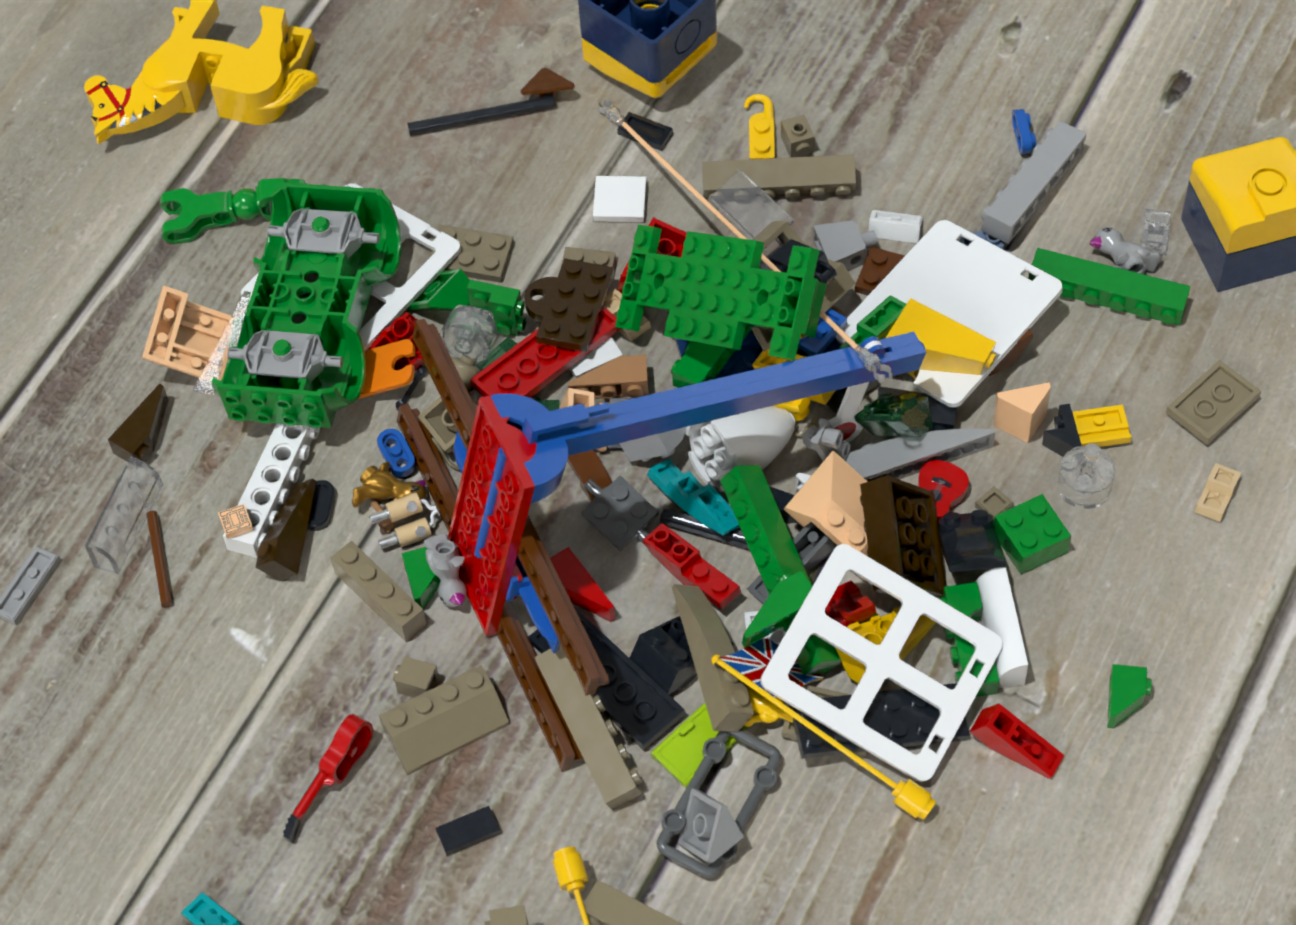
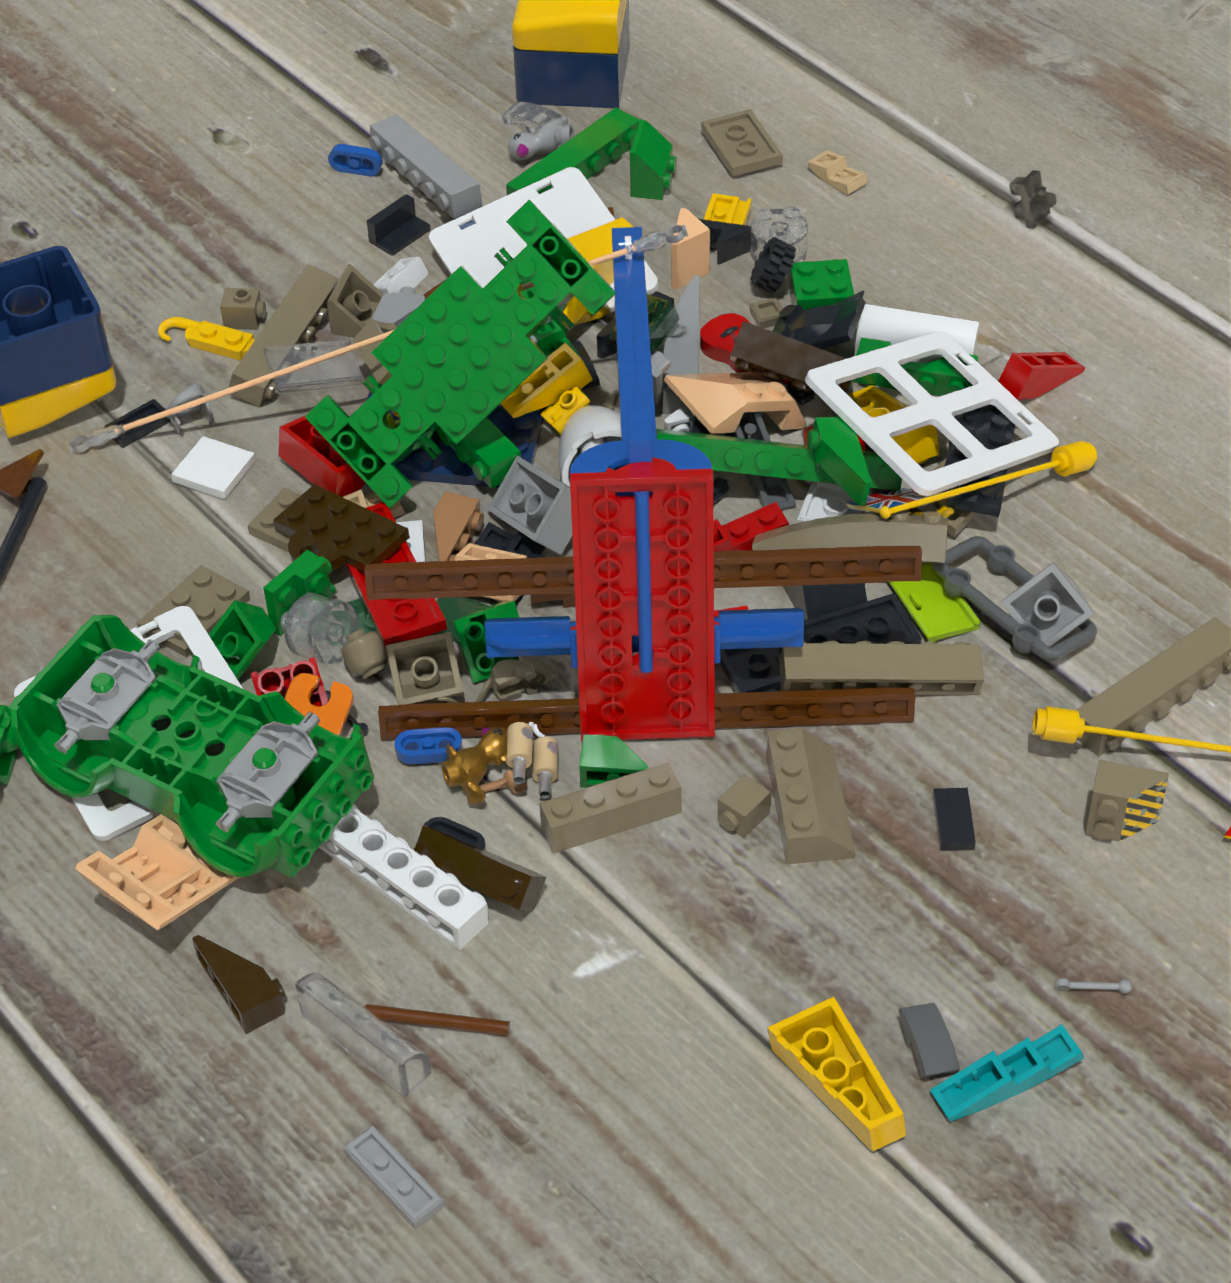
camera: 70 degrees left, 10 degrees down
clear slope [193,291,251,396] -> none
light nougat tile [218,504,253,539] -> none
red piece [283,714,373,844] -> none
light grey animal [424,533,467,607] -> none
green slope [1107,664,1152,729] -> none
none -> light grey piece [166,383,213,433]
none -> dark tan slope [327,264,383,338]
none -> black panel [367,194,431,256]
none -> green slope [630,119,677,200]
none -> black tyre [750,237,796,293]
none -> yellow wedge [767,996,906,1152]
none -> dark grey slope [898,1003,960,1079]
none -> clear smoke hips [1009,170,1057,229]

